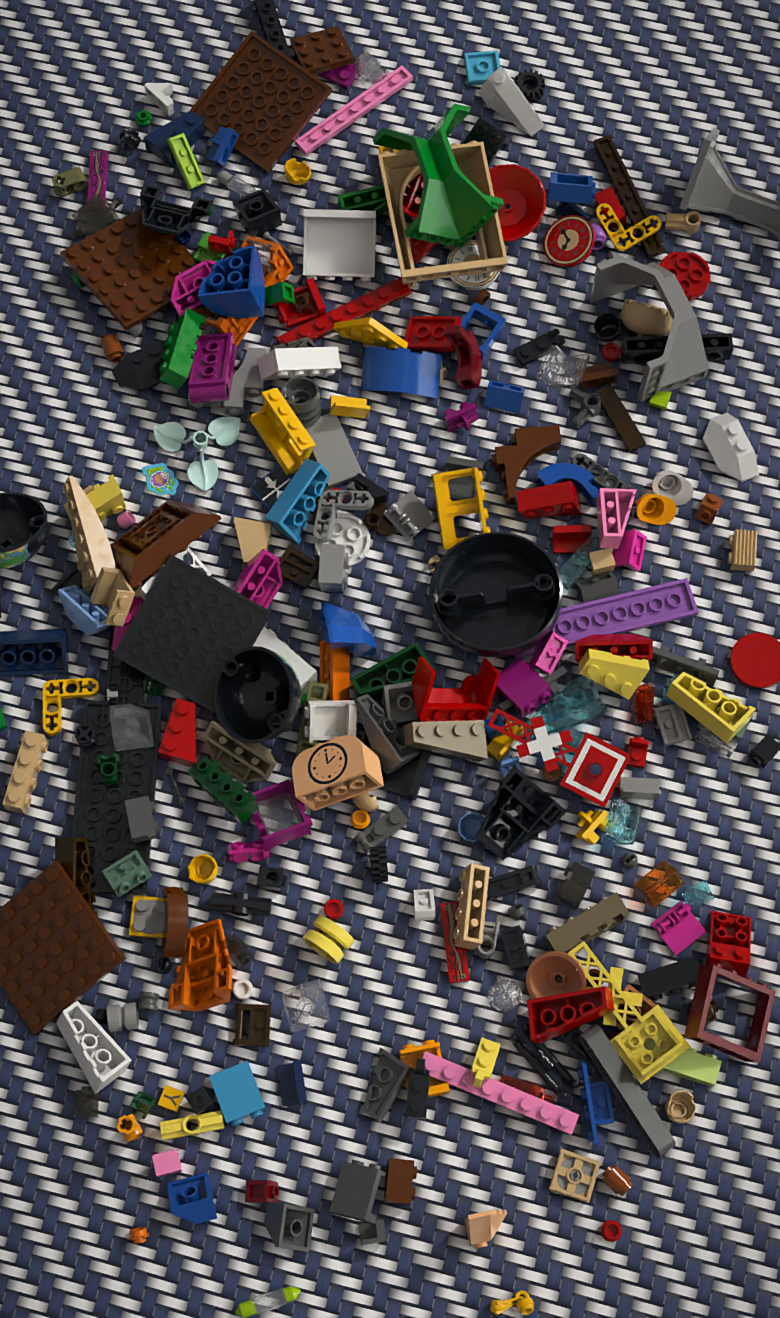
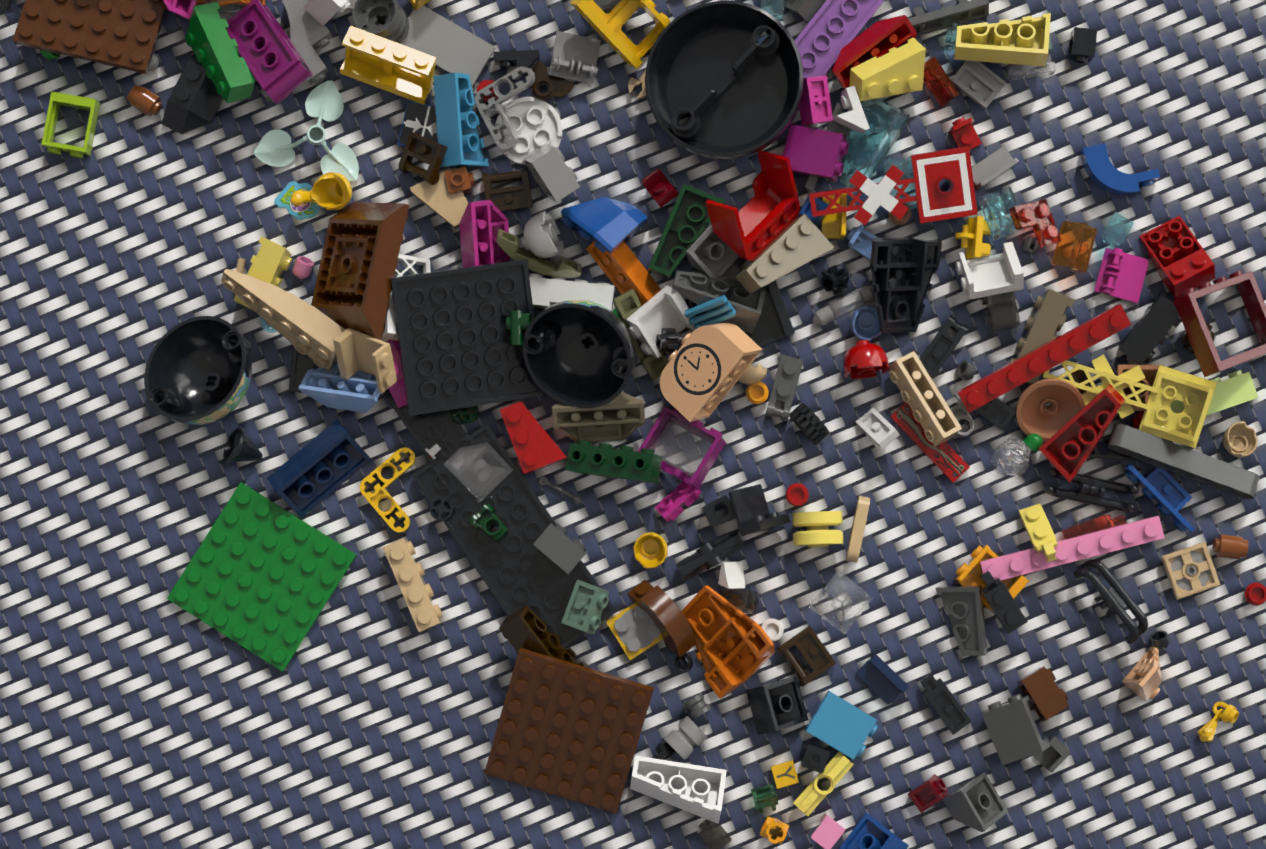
camera: 35 degrees left, 15 degrees up
none -> lime window [41,91,101,158]
none -> yellow piece [290,172,352,210]
none -> dark brown plate [398,132,448,185]
none -> dark orange bracket [444,166,475,195]
none -> olive slope [496,229,582,278]
none -> dark green plate [506,310,532,347]
none -> white cylinder [522,211,564,258]
none -> dark red bracket [641,168,679,208]
none -> black gear [656,328,683,356]
none -> dark azure tile [684,295,736,329]
none -> white slope [718,561,745,589]
none -> black bracket [728,484,790,536]
none -> black slope [746,676,809,735]
none -> piece [813,285,875,326]
none -> black gear [821,265,849,295]
none -> white slope [833,86,870,134]
none -> red cylinder [843,340,889,379]
none -> tan beam [846,496,870,563]
none -> black hinge [920,674,972,735]
none -> white panel [955,242,1024,300]
none -> red plate [957,304,1131,413]
none -> clear red plate [1009,199,1062,248]
none -> green hinge [1023,433,1043,453]
none -> black piece [1073,559,1148,644]
none -> blue arch [1080,143,1160,196]
none -> black hinge [1149,630,1169,651]

